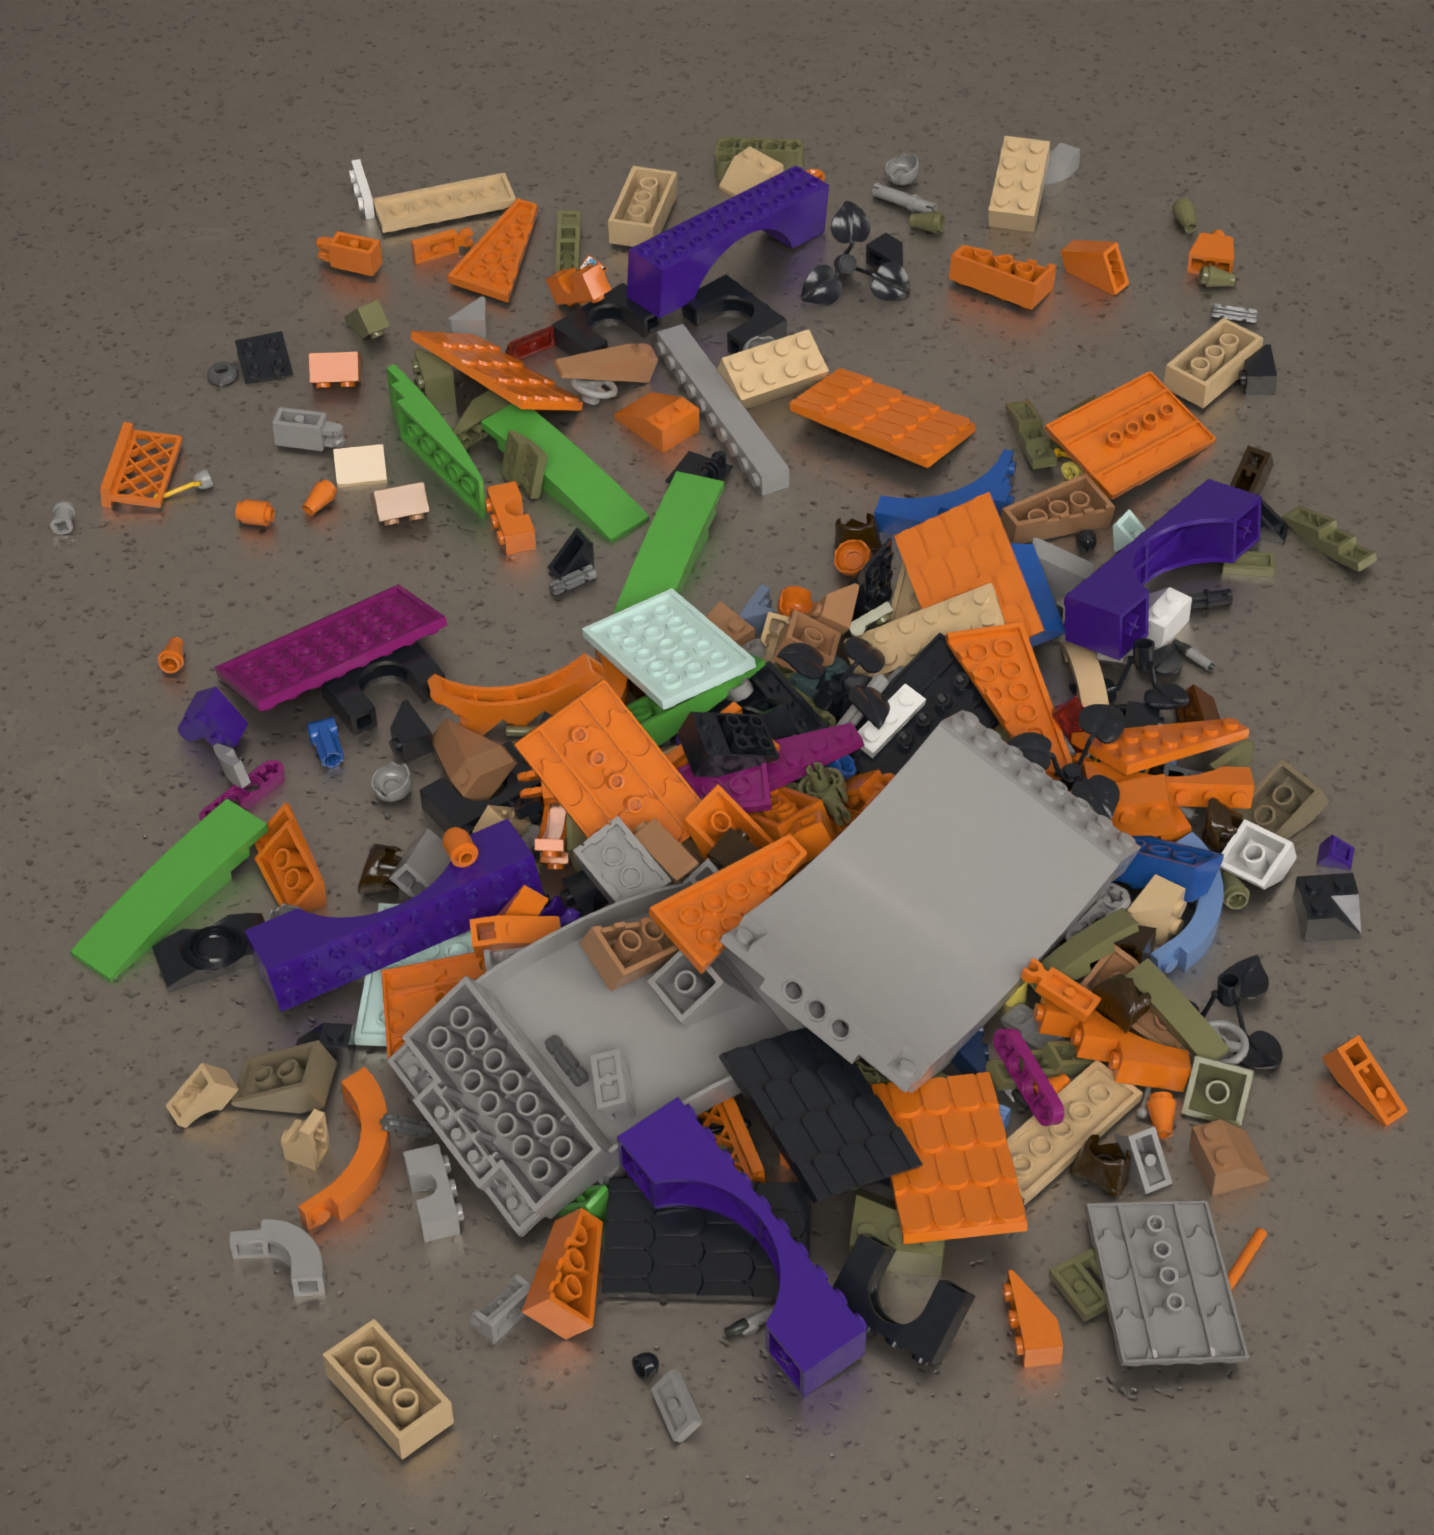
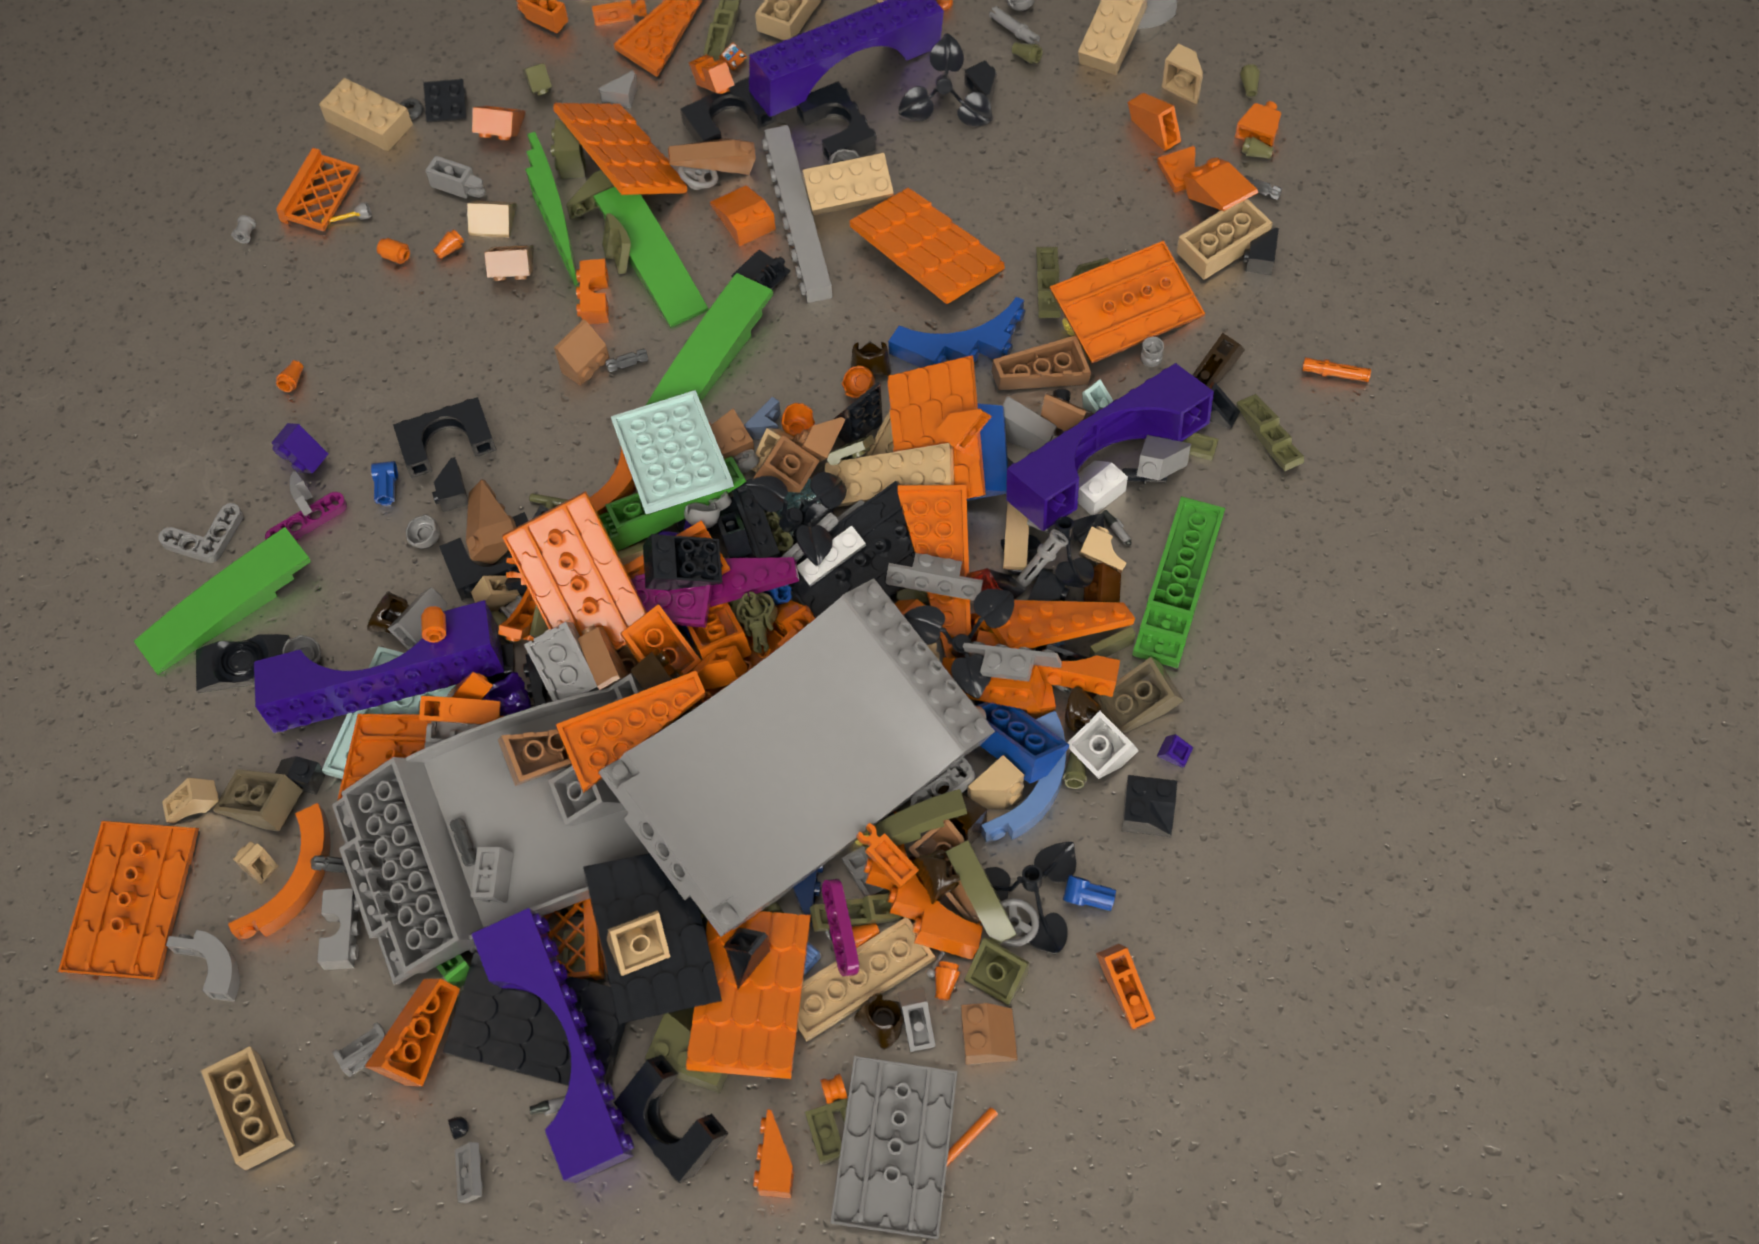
camera: 15 degrees right, 15 degrees up
magenta plate [215,584,448,712] -> none
orange slope [254,803,327,912] -> none
orange arch [427,653,609,736] -> none
clear red slope [505,326,555,360] -> none
black slope [547,527,595,580] -> none
orange wedge [948,244,1057,310] -> none
none -> orange piece [58,821,199,980]
none -> light grey beam [158,503,243,563]
none -> tan brick [319,78,413,152]
none -> medium nougat slope [554,319,610,386]
none -> tan slope [606,911,670,976]
none -> light grey hair [684,502,720,529]
none -> black slope [723,927,770,989]
none -> orange wheel [820,1073,847,1104]
none -> light grey bracket [886,553,983,601]
none -> orange slope [935,409,992,452]
none -> light grey bracket [963,642,1062,681]
none -> light grey pin [1015,529,1068,589]
none -> medium nougat slope [1041,394,1094,431]
none -> blue piece [1063,875,1116,911]
none -> tan arch [1078,526,1127,574]
none -> bright green slope [1132,496,1225,668]
none -> light grey slope [1137,435,1191,480]
none -> light grey wheel [1141,337,1164,367]
none -> orange wing [1157,146,1195,193]
none -> tan slope [1162,43,1203,104]
none -> orange slope [1183,157,1258,211]
none -> orange pin [1302,357,1371,383]

